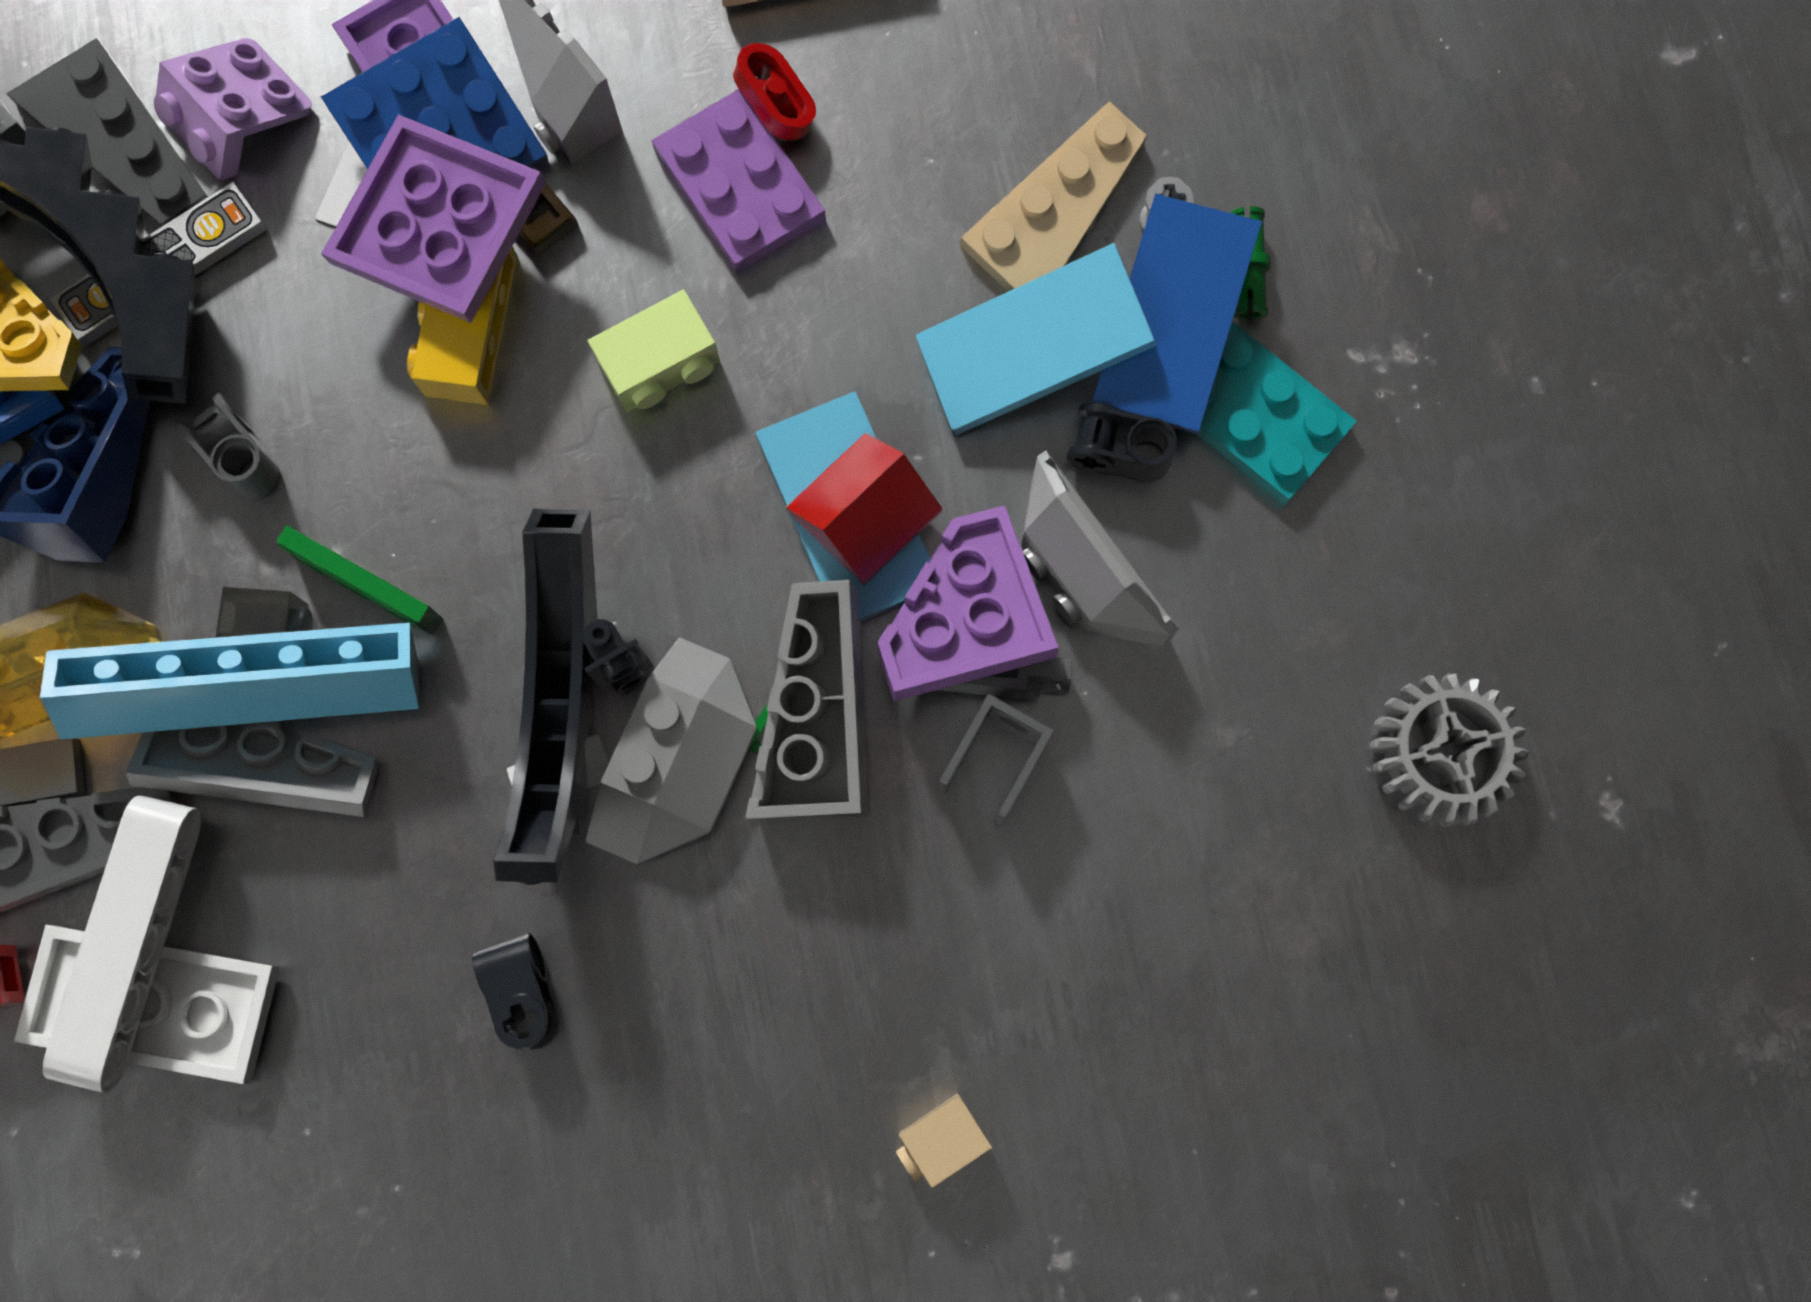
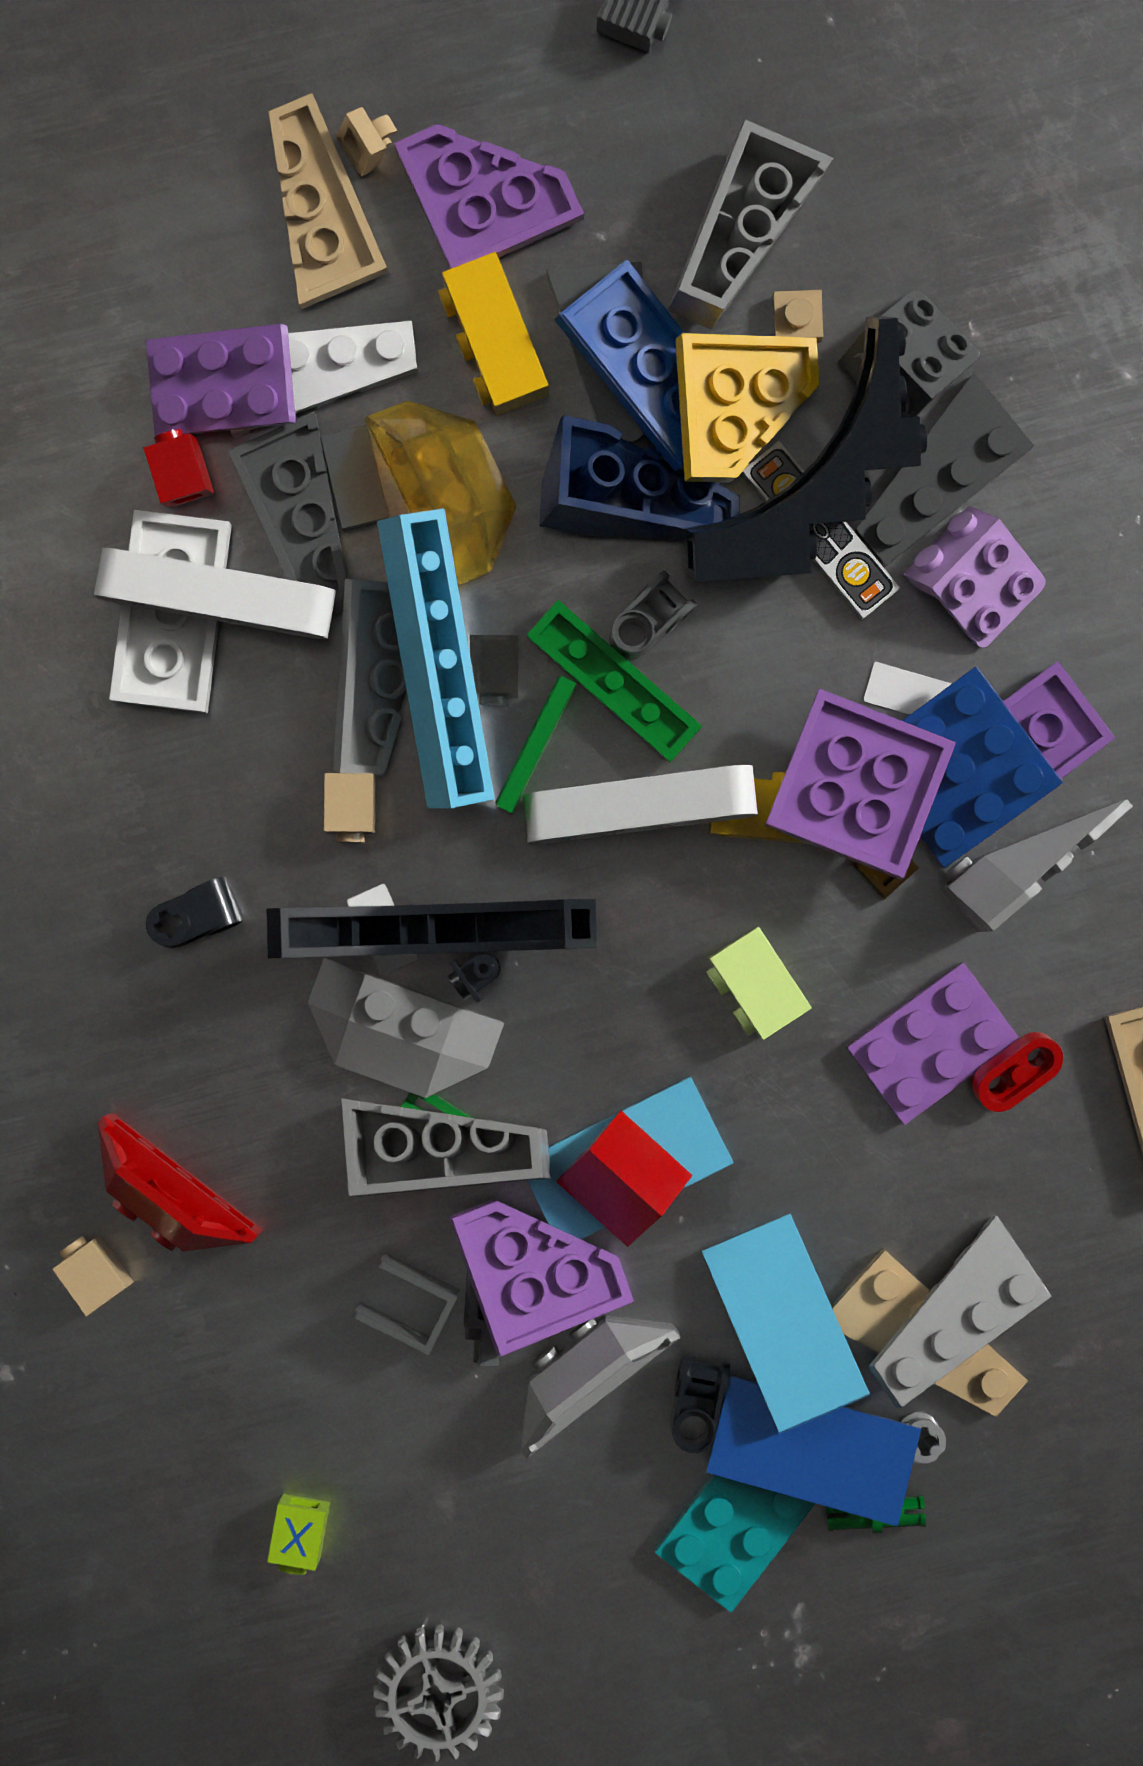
camera: 85 degrees right, 10 degrees up
none -> red wedge [98,1113,263,1252]
none -> lime brick [267,1494,330,1575]
none -> tan brick [324,773,377,843]
none -> white beam [523,765,758,844]
none -> green plate [526,600,702,763]
none -> light grey wing [868,1216,1052,1408]

